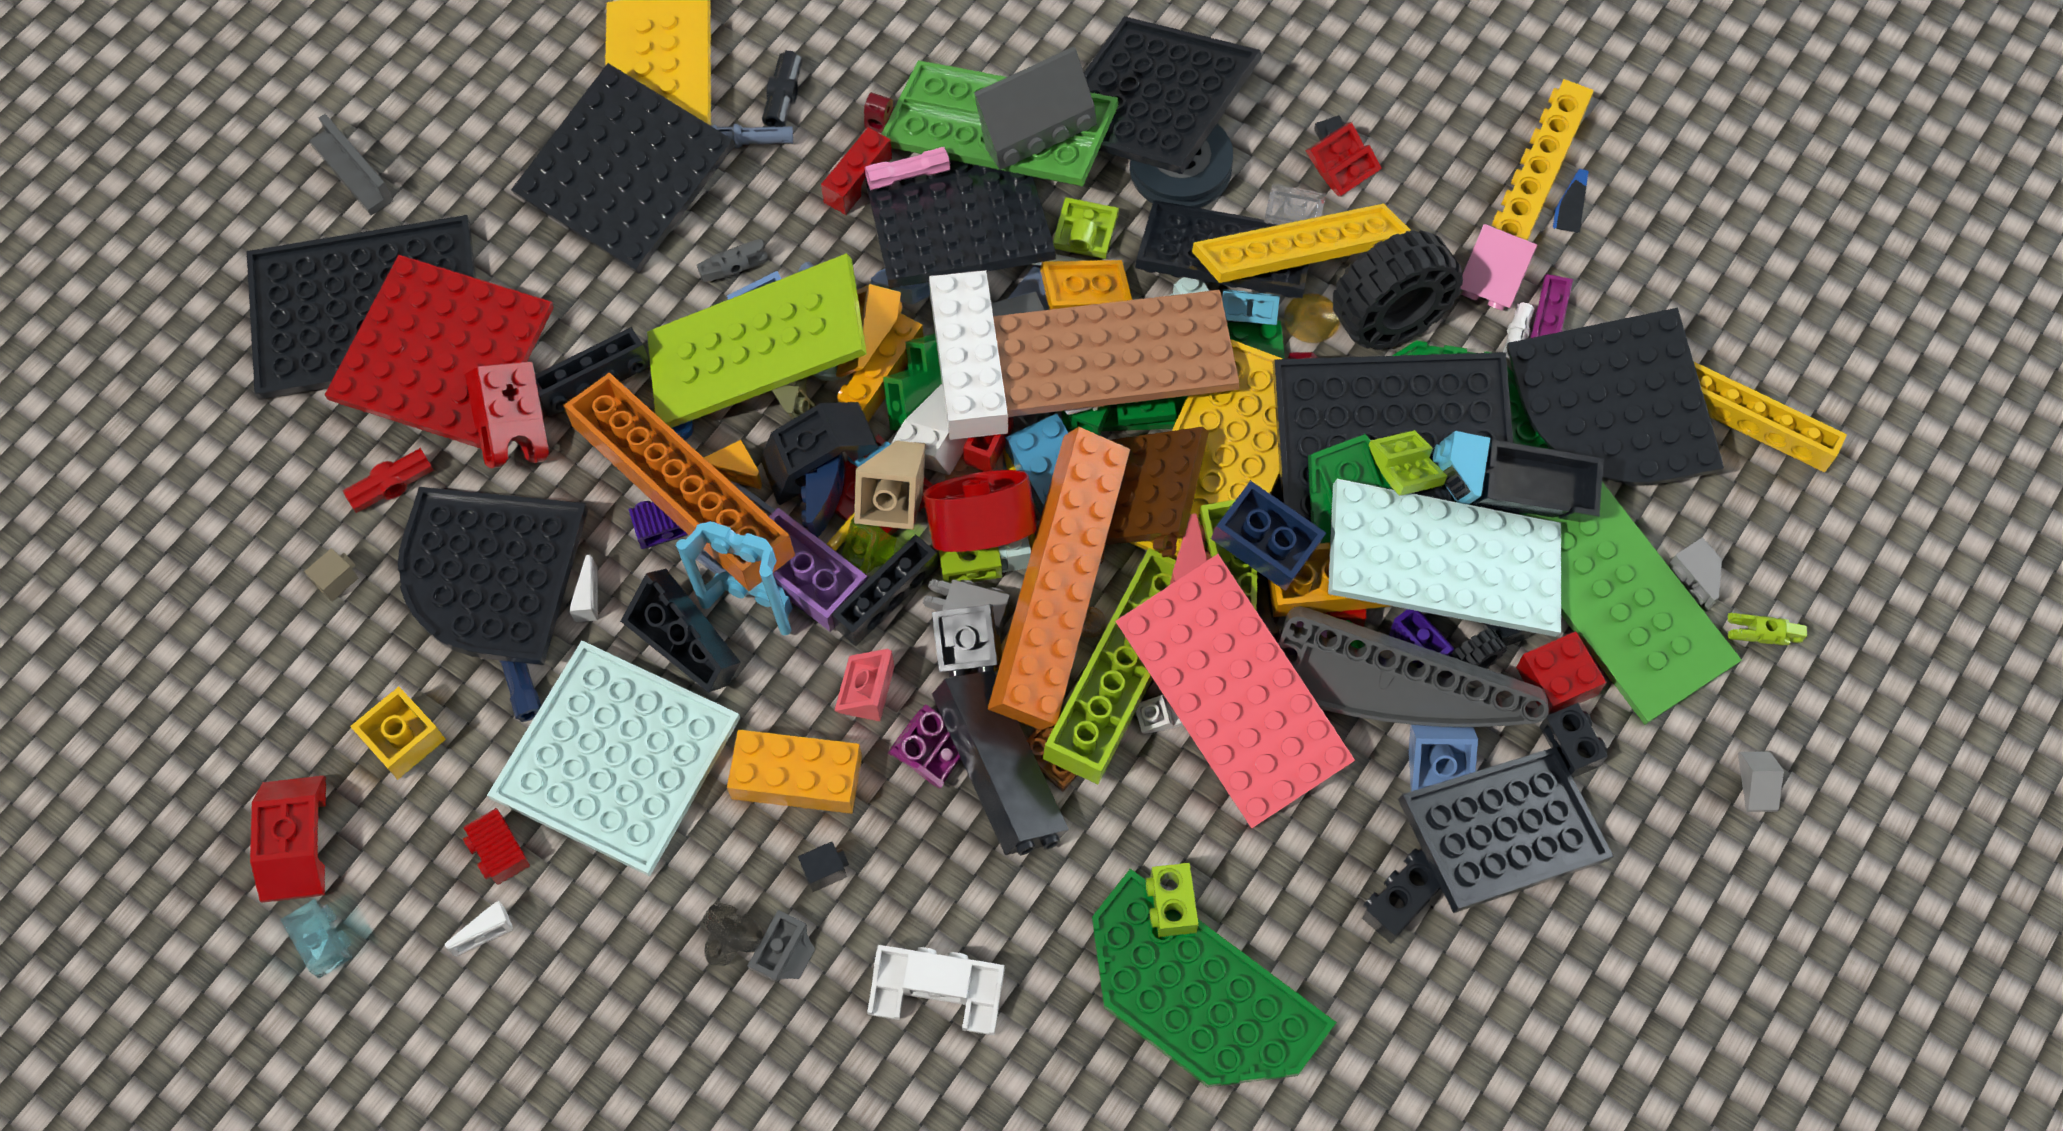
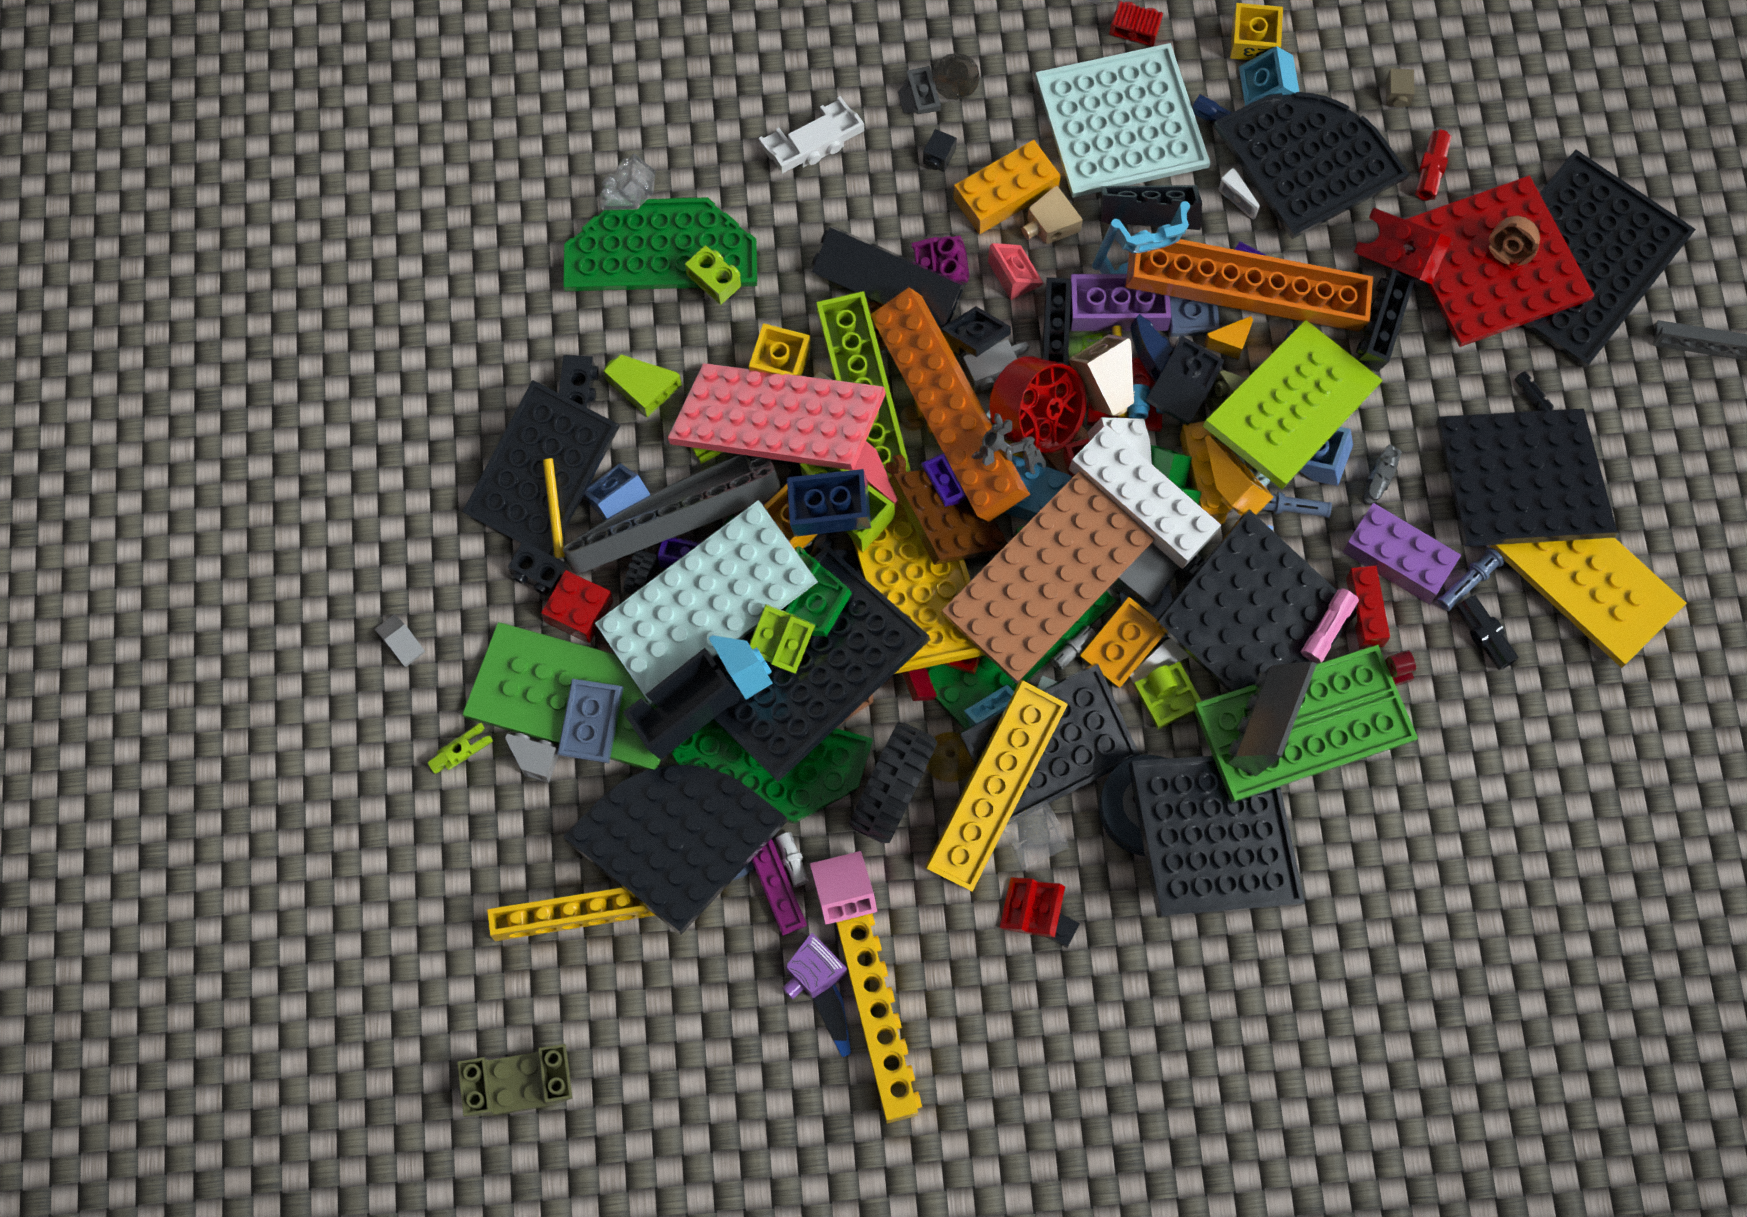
camera: 140 degrees right, 5 degrees up
none -> olive slope [457,1044,573,1117]
none -> yellow bar [543,458,565,559]
none -> sand blue tile [557,679,624,764]
none -> clear slope [600,154,656,210]
none -> lime slope [603,354,682,418]
none -> yellow brick [749,323,811,376]
none -> medium lavender torso [782,933,848,1000]
none -> dark purple slope [921,453,967,507]
none -> dark grey piece [971,413,1046,475]
none -> tan torso [1021,186,1083,244]
none -> medium azure slope [1239,46,1299,106]
none -> medium lavender brick [1343,503,1461,605]
none -> nougat cylinder [1489,216,1540,266]
none -> black axle [1515,371,1554,412]

